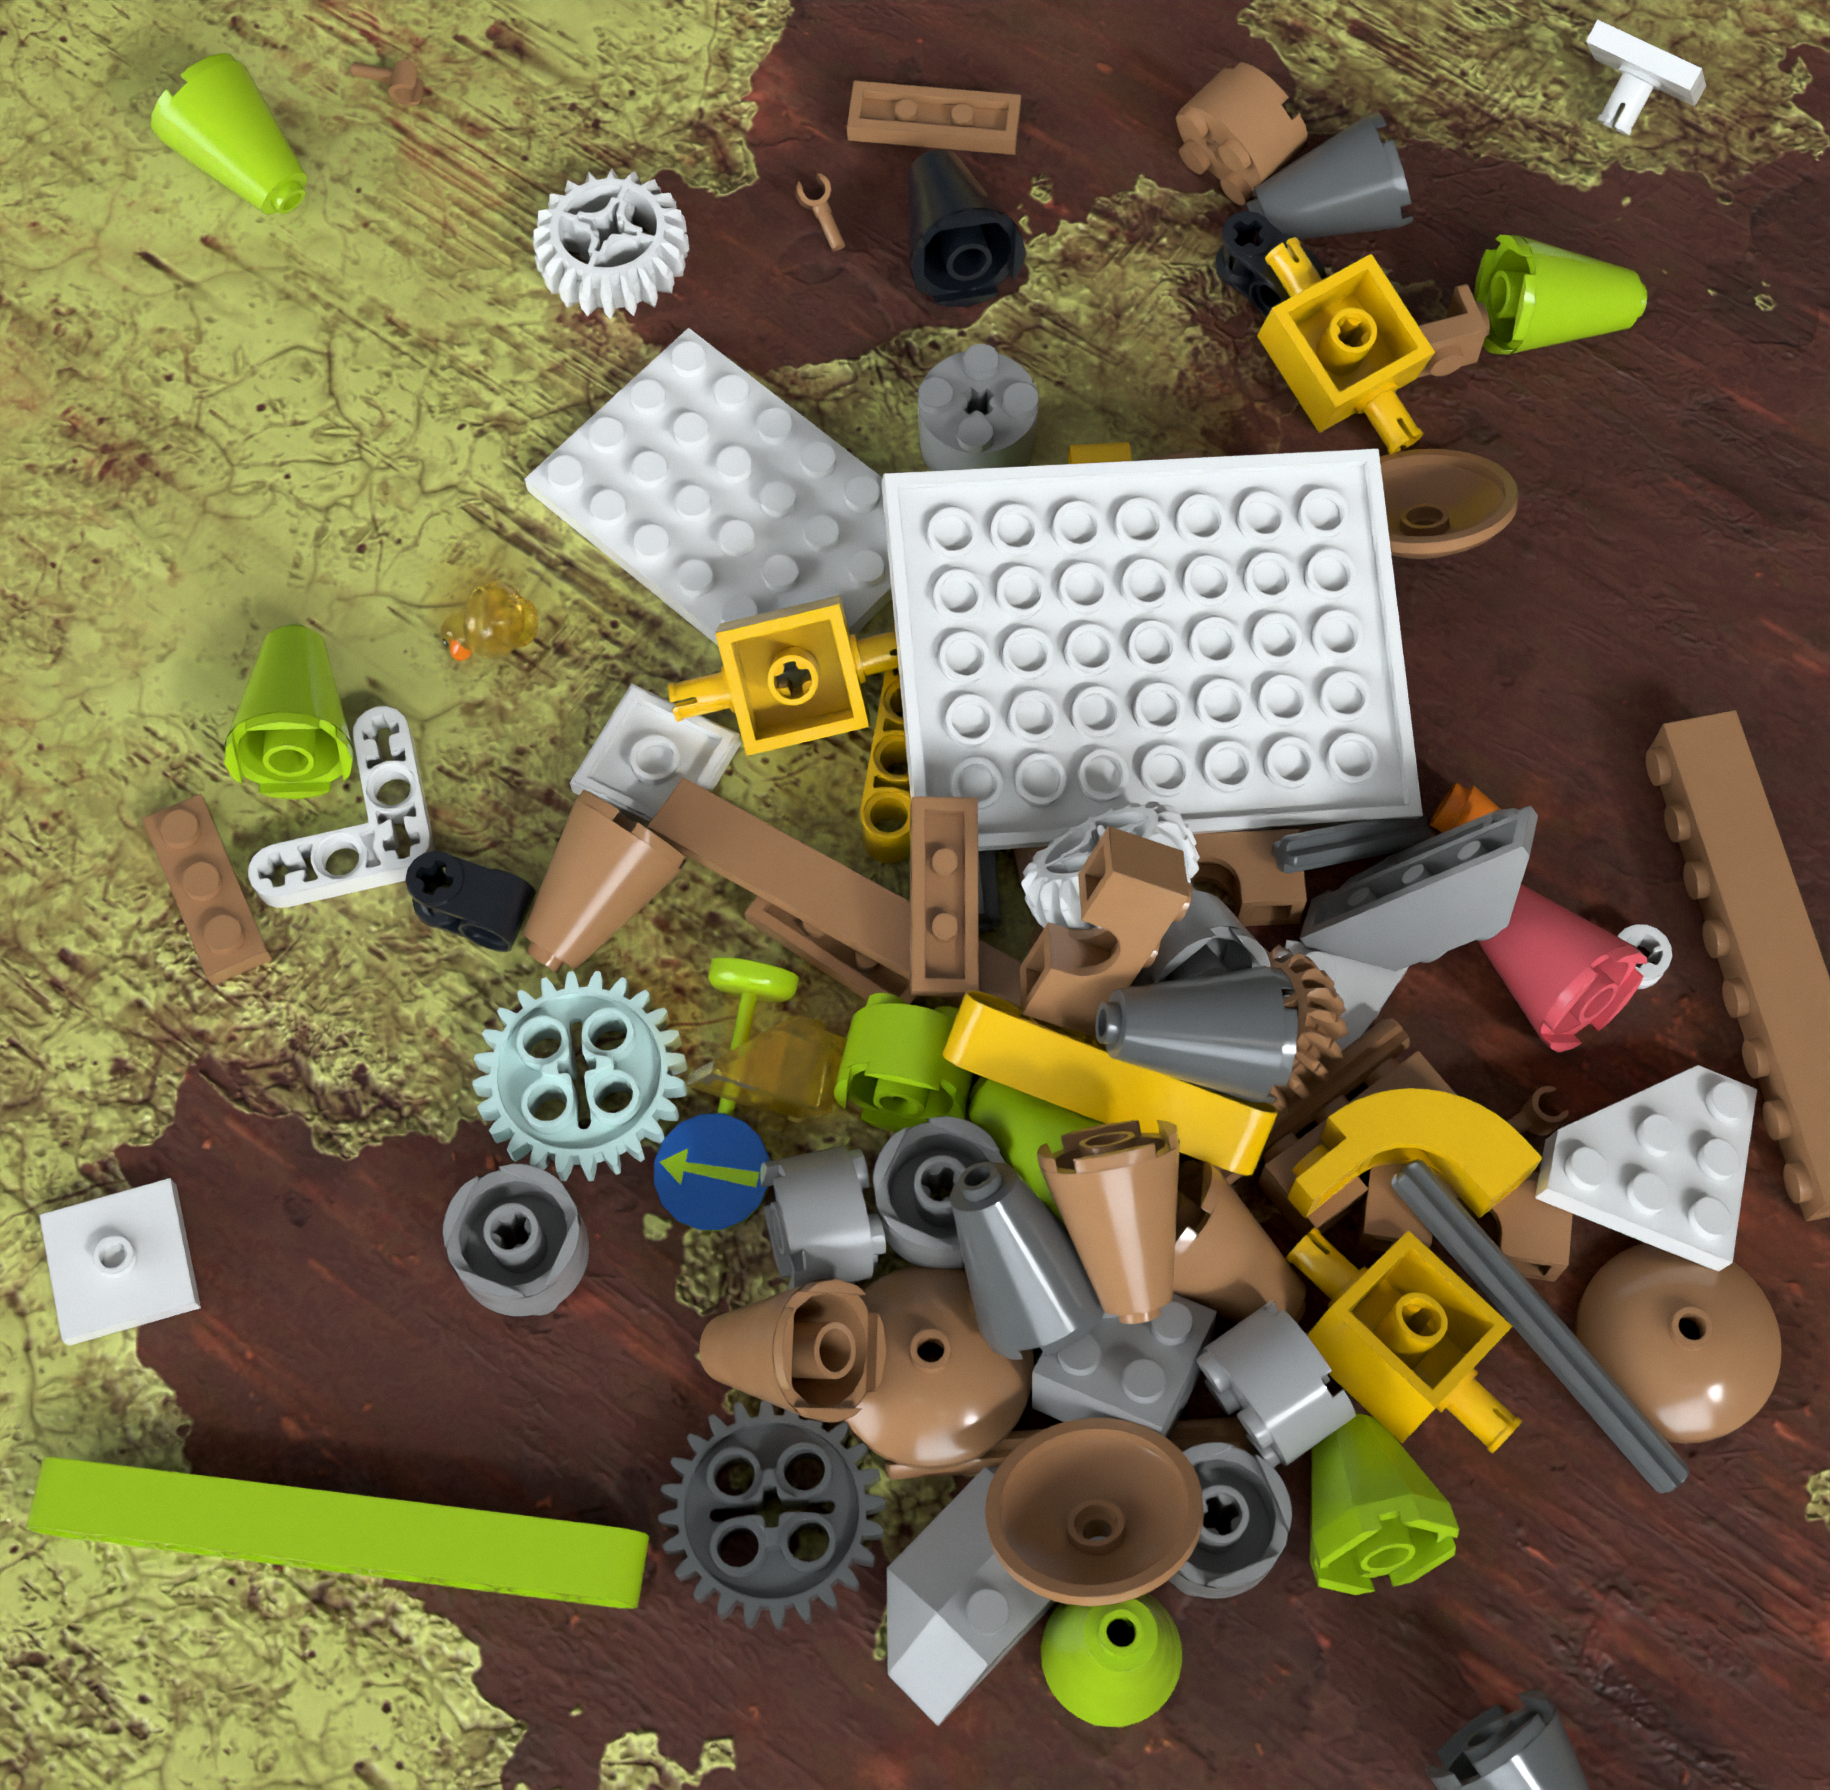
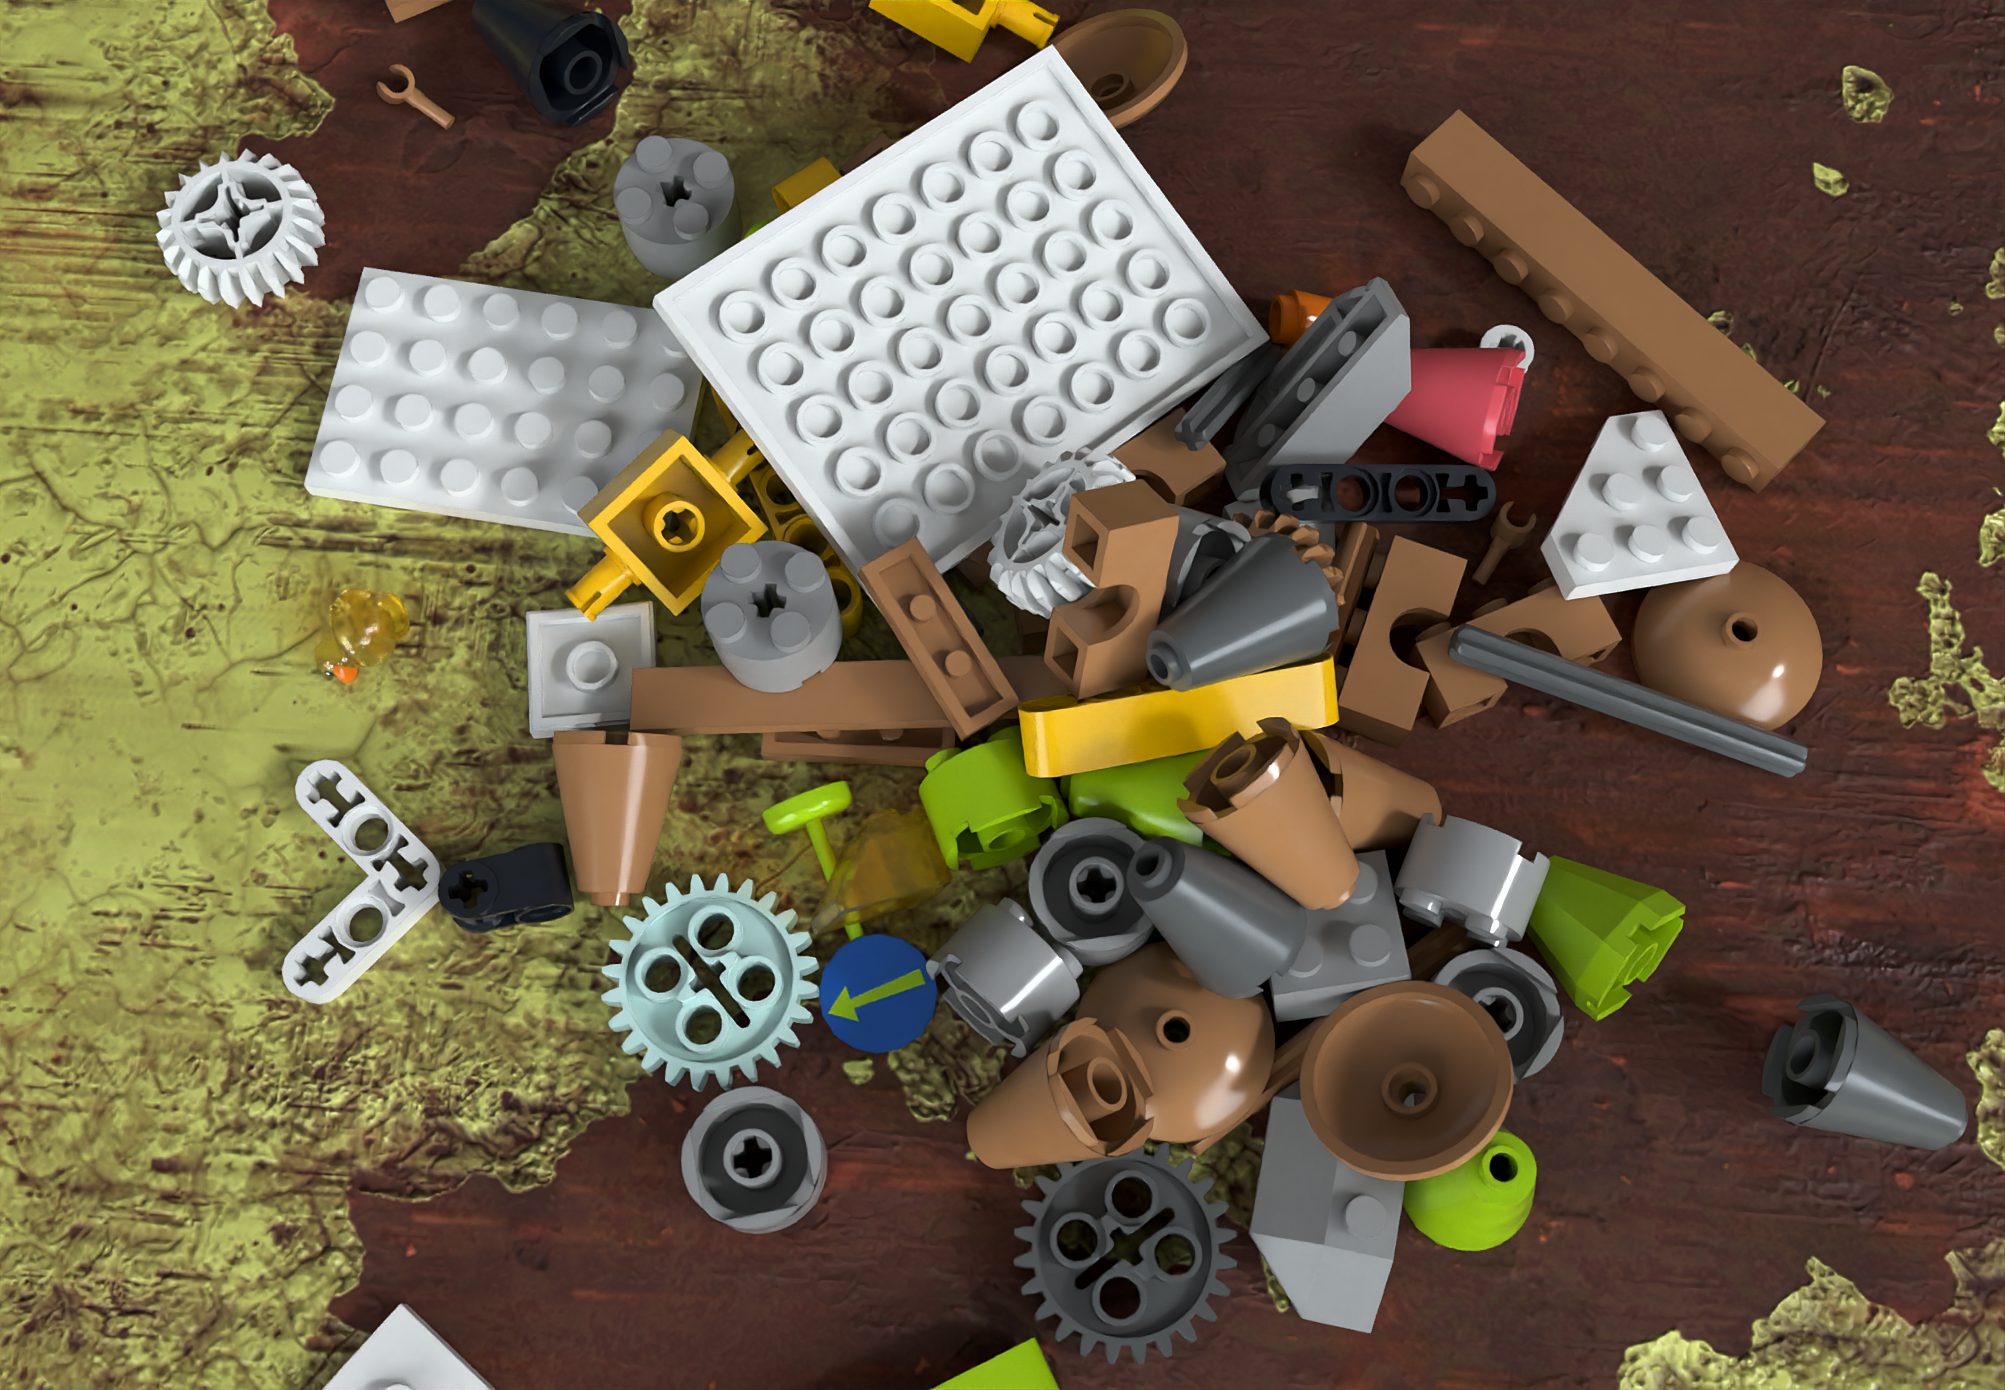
camera: 35 degrees left, 5 degrees up
medium nougat plate [142,794,272,985] -> none
lime cone [224,624,353,800] -> none
yellow brick [1285,1227,1523,1454] -> none
yellow arch [1287,1088,1542,1218] -> none
none -> light grey brick [701,541,843,693]
none -> black beam [1259,464,1497,524]

